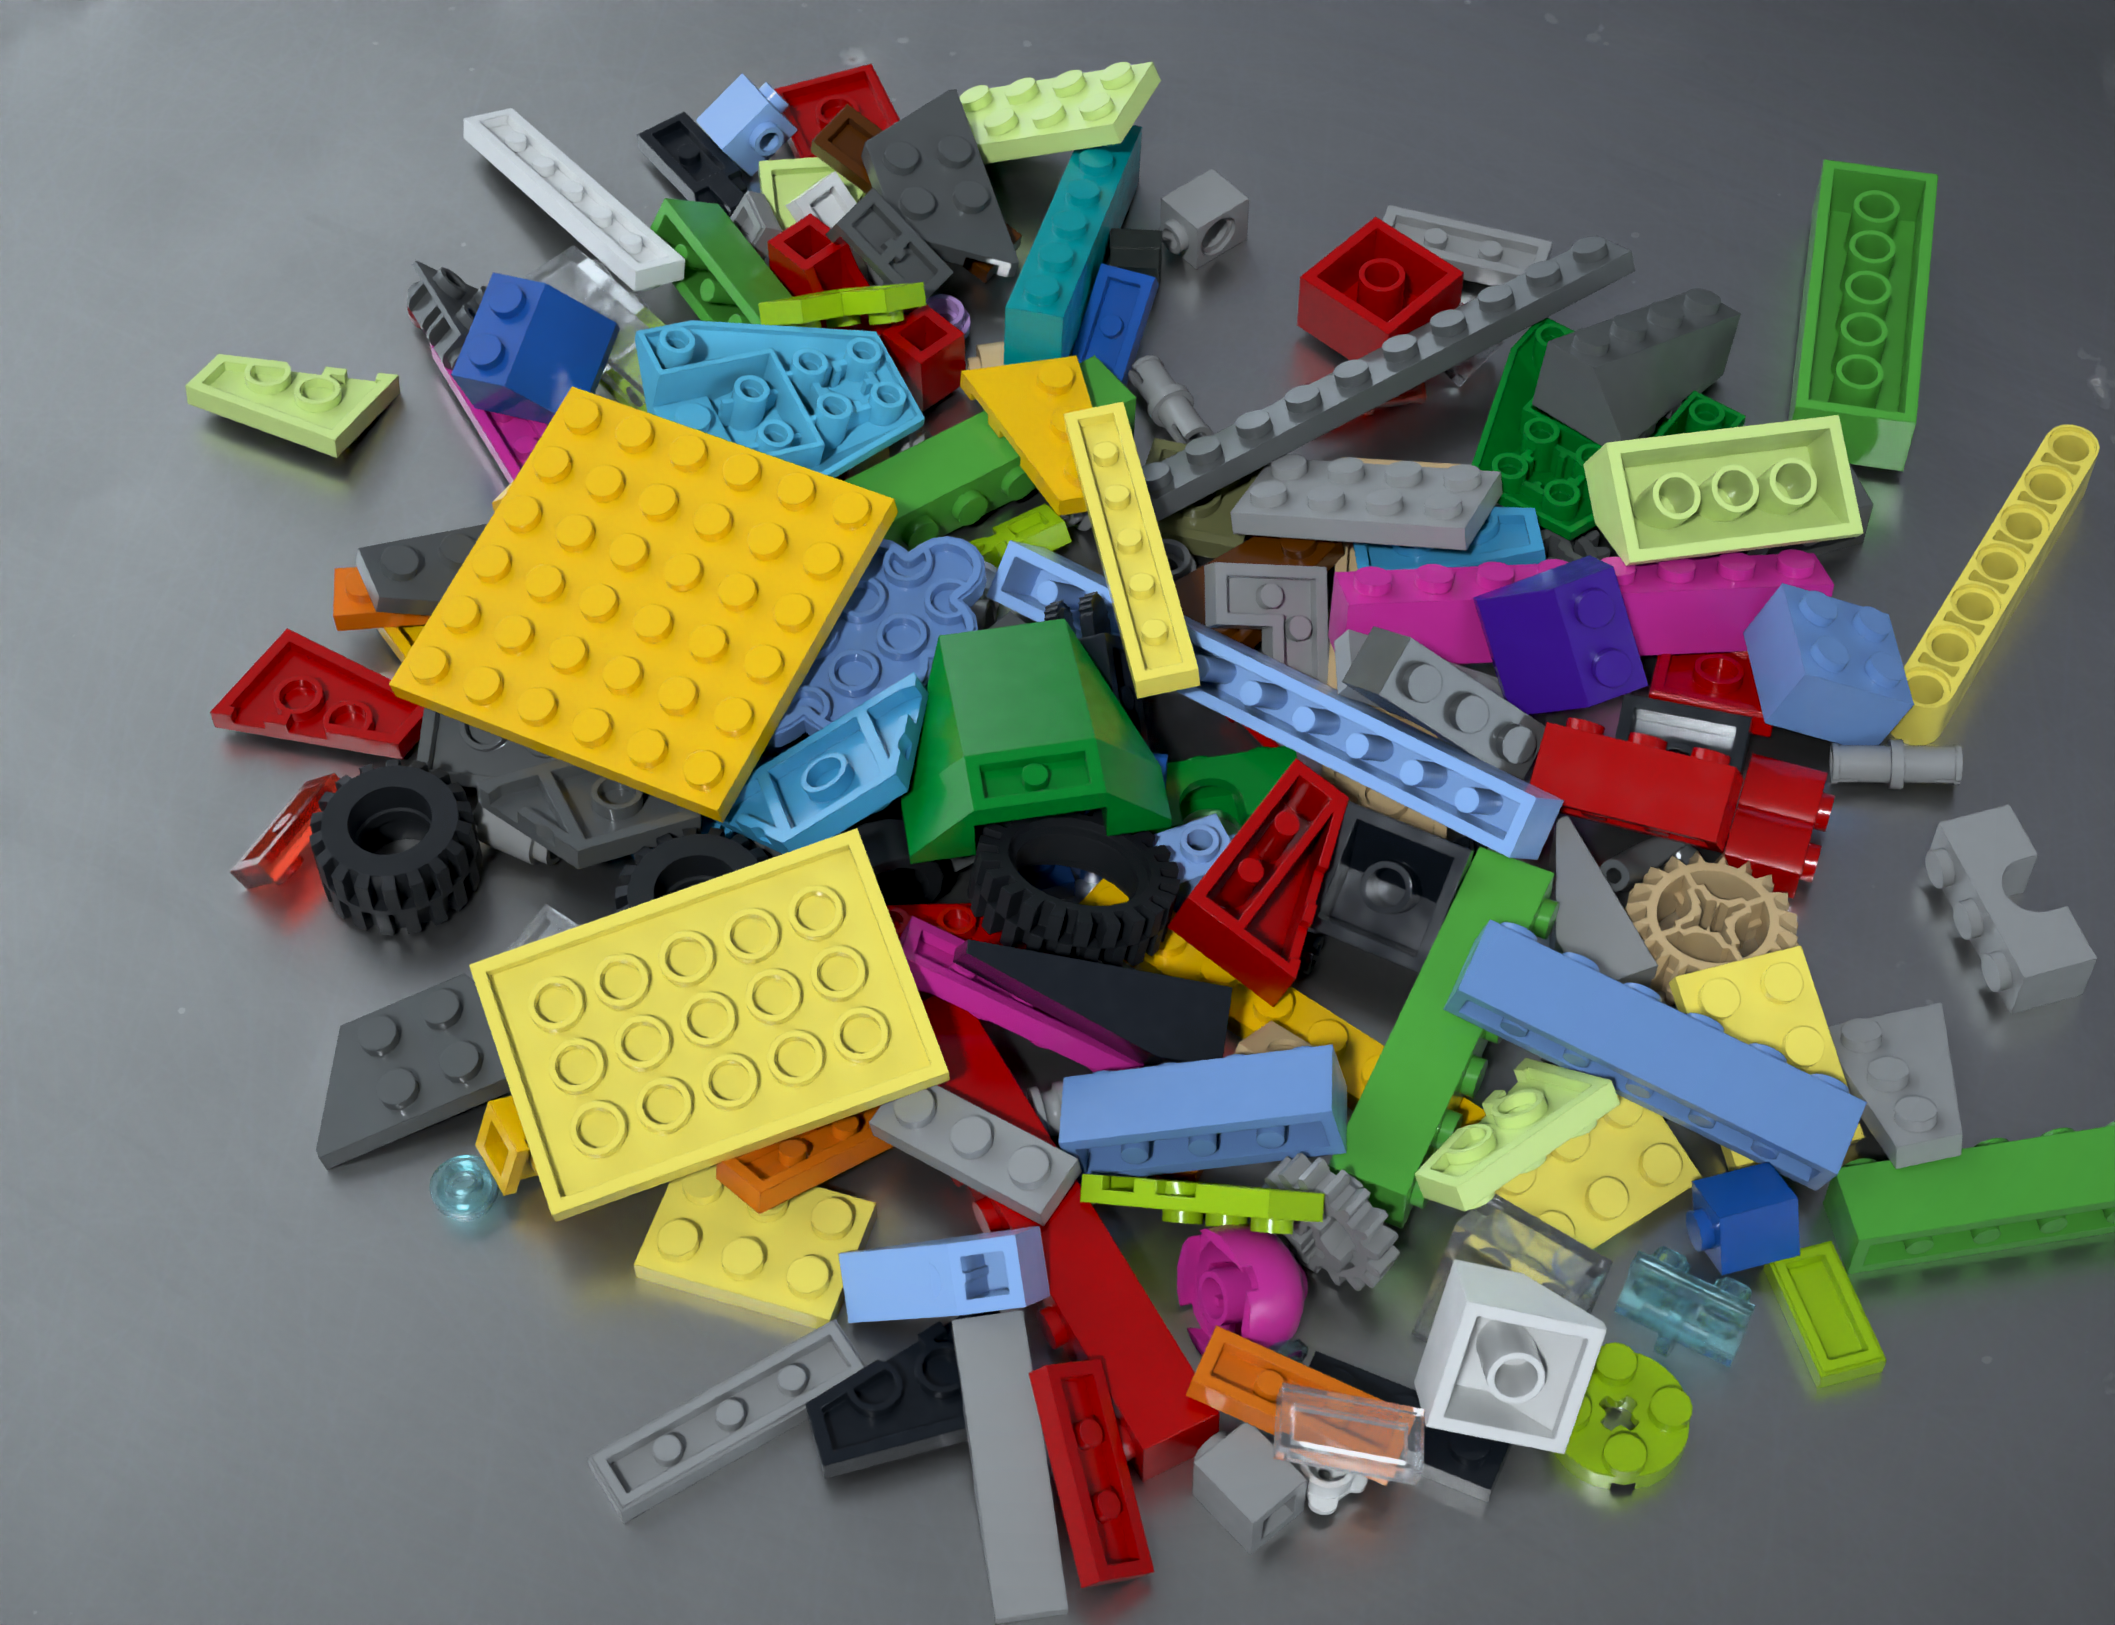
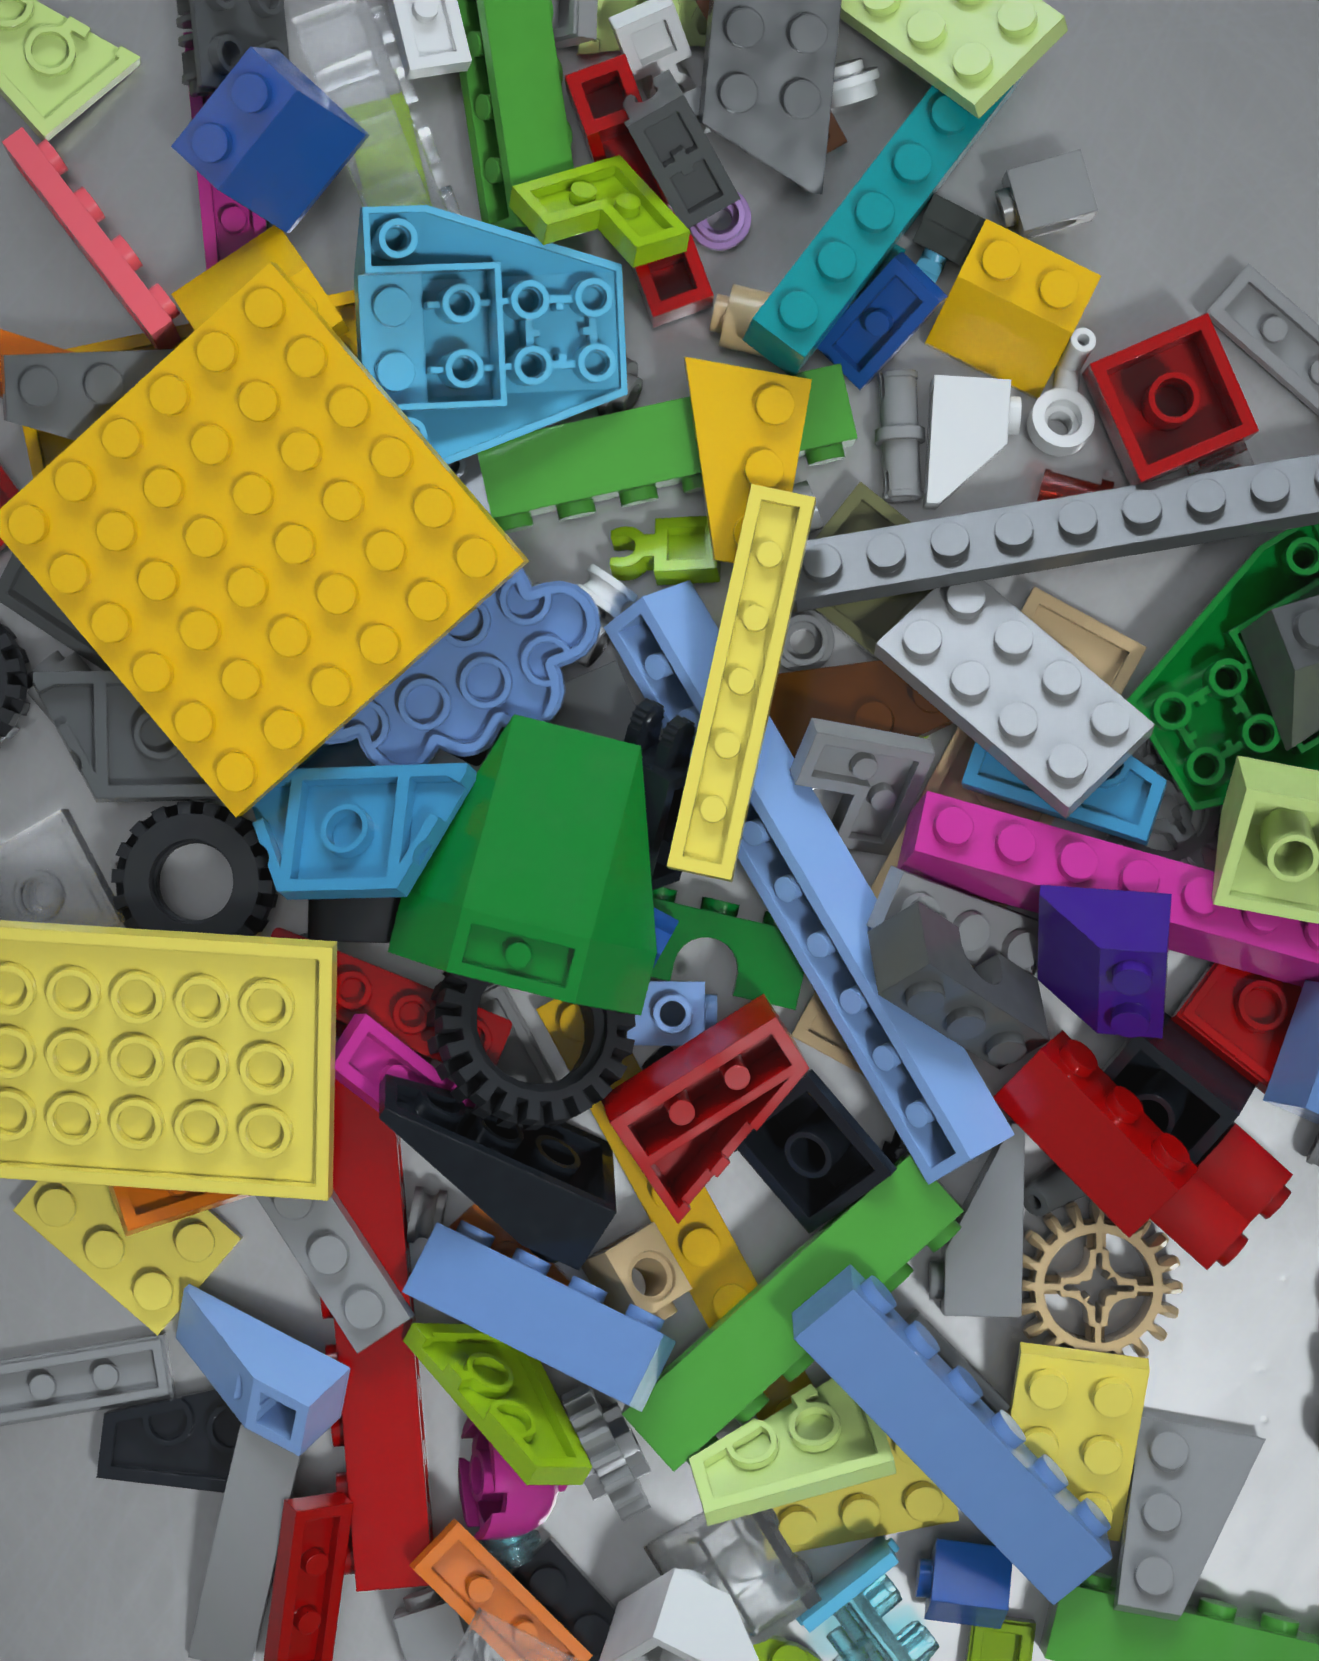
camera: 20 degrees right, 35 degrees up
none -> coral plate [2,127,182,349]
none -> medium azure piece [793,1535,900,1633]
none -> white plate [831,58,880,108]
none -> white slope [923,375,1022,510]
none -> yellow slope [924,219,1101,400]
none -> white plate [1027,328,1096,457]

